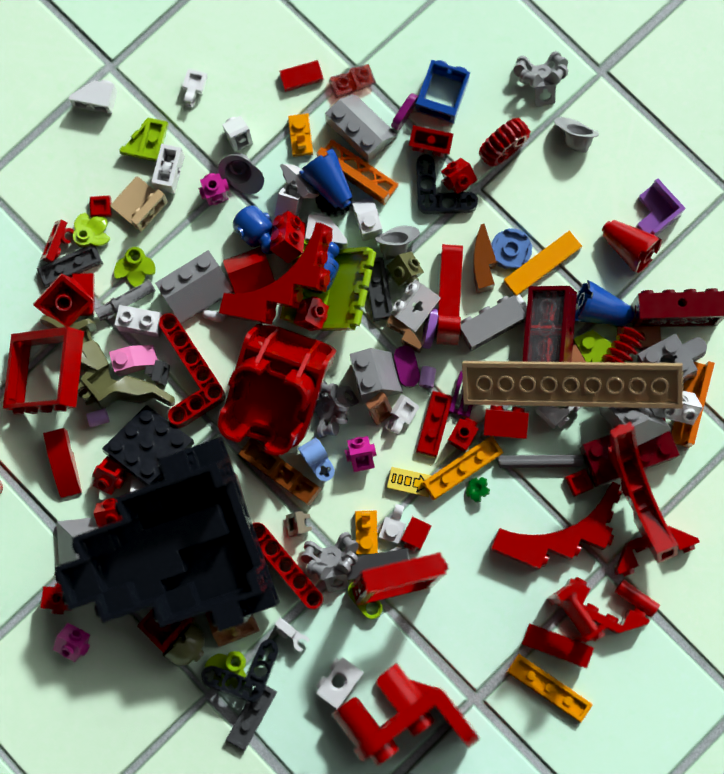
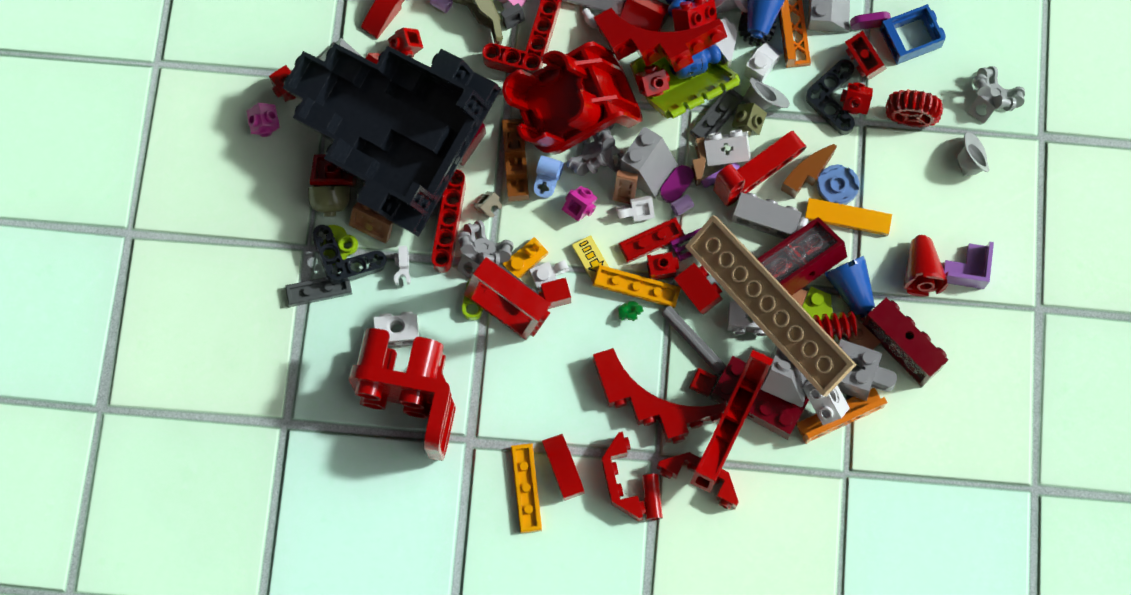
camera: 45 degrees right, 5 degrees down
black plate [102,405,194,486] -> none
red fence [547,581,608,643] -> none

